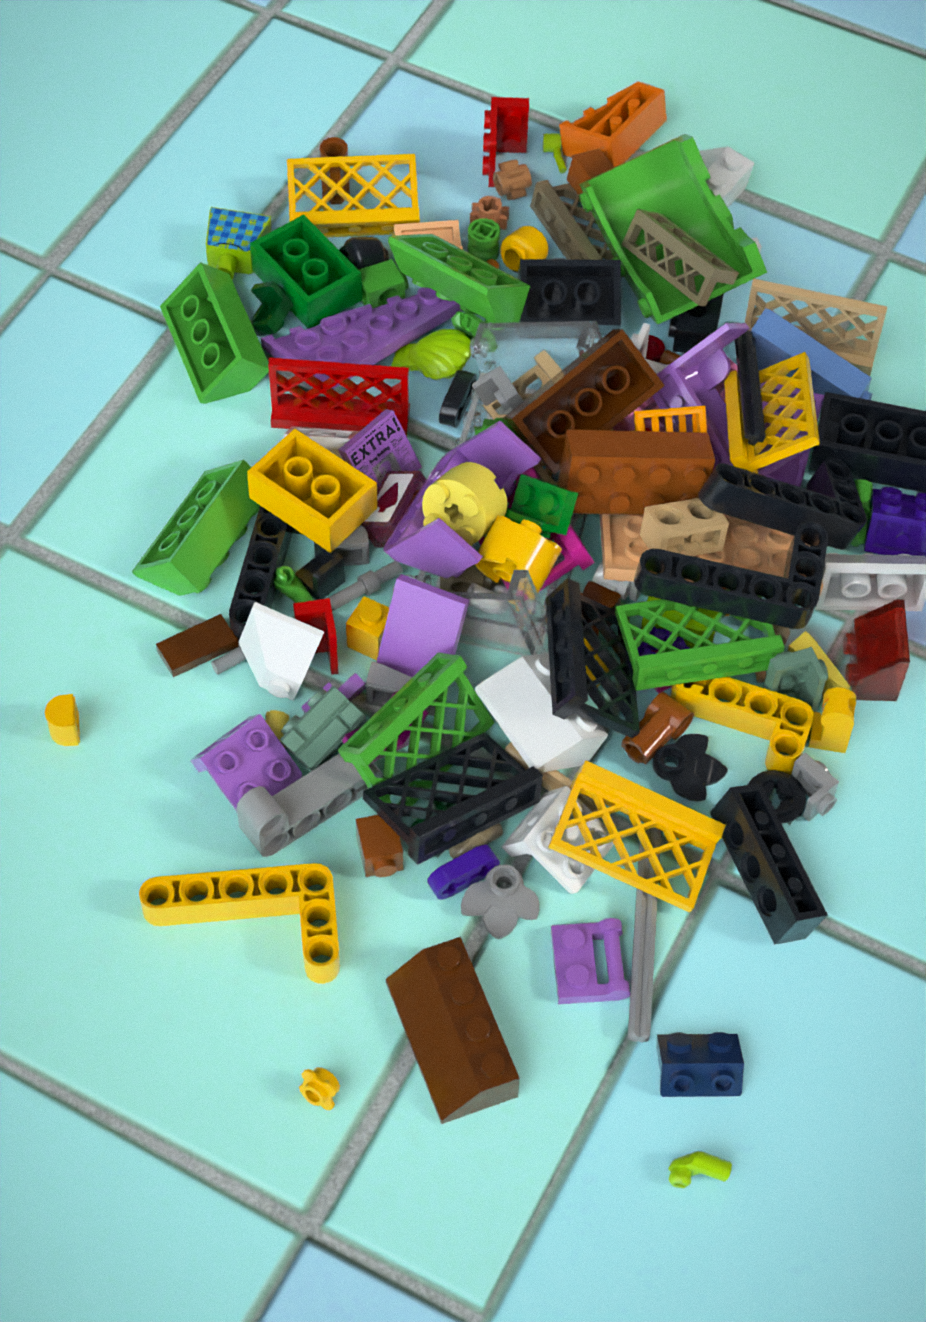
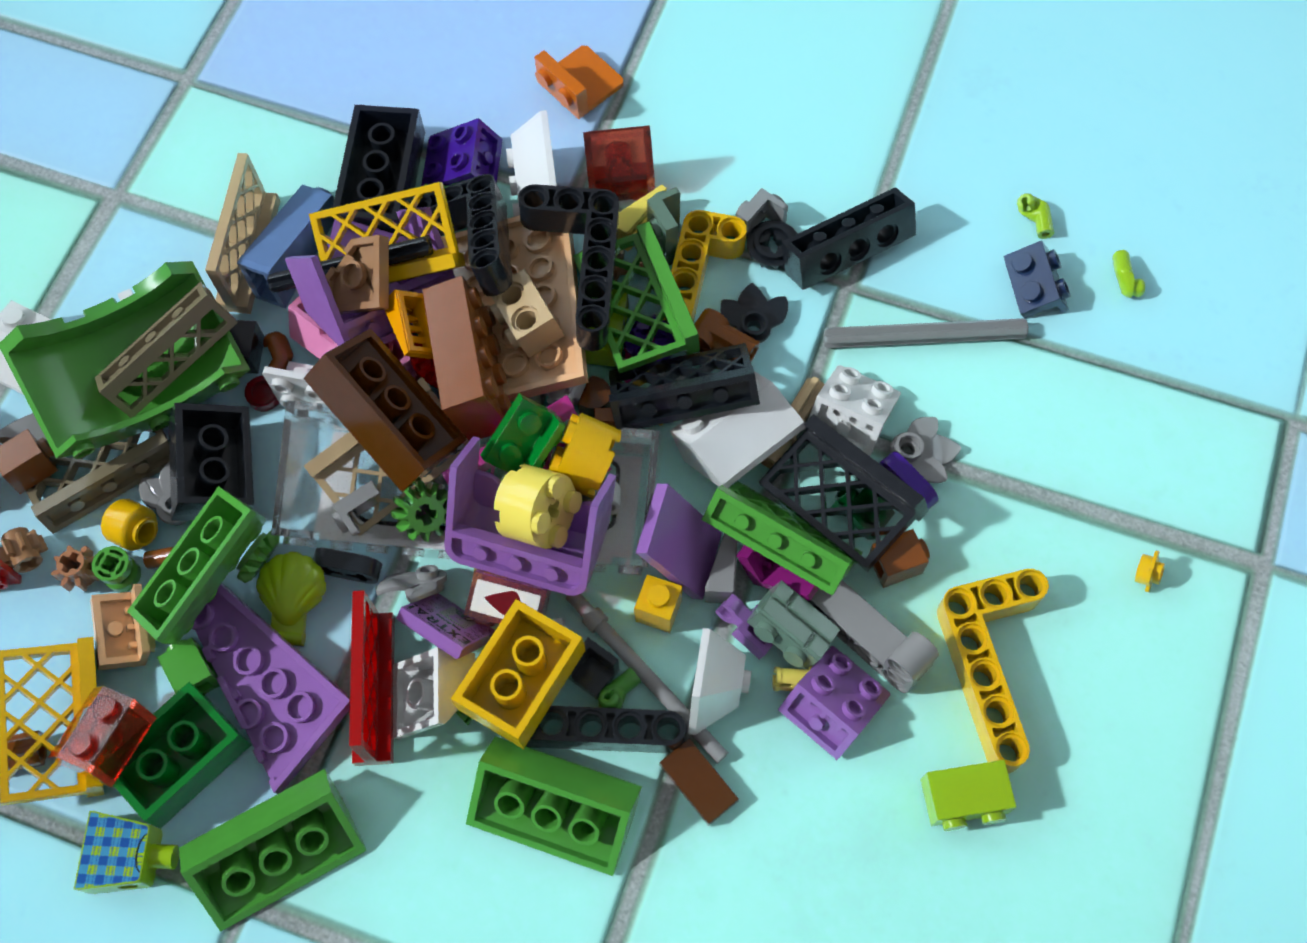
camera: 95 degrees left, 10 degrees up
yellow brick [45,694,80,746] -> none
dark green bracket [250,281,294,336] -> none
red panel [293,598,339,675] -> none
black head [339,236,389,270] -> none
reddish brown slope [385,936,520,1124] -> none
yellow fence [548,760,726,913] -> none
medium lavender plate [550,918,631,1004] -> none
yellow leg [808,687,856,753] -> none
none -> clear red slope [48,686,157,788]
none -> medium nougat plate [325,235,389,315]
none -> light grey plate [376,565,447,603]
none -> lime brick [920,760,1016,831]
none -> lime arm [1017,193,1054,239]

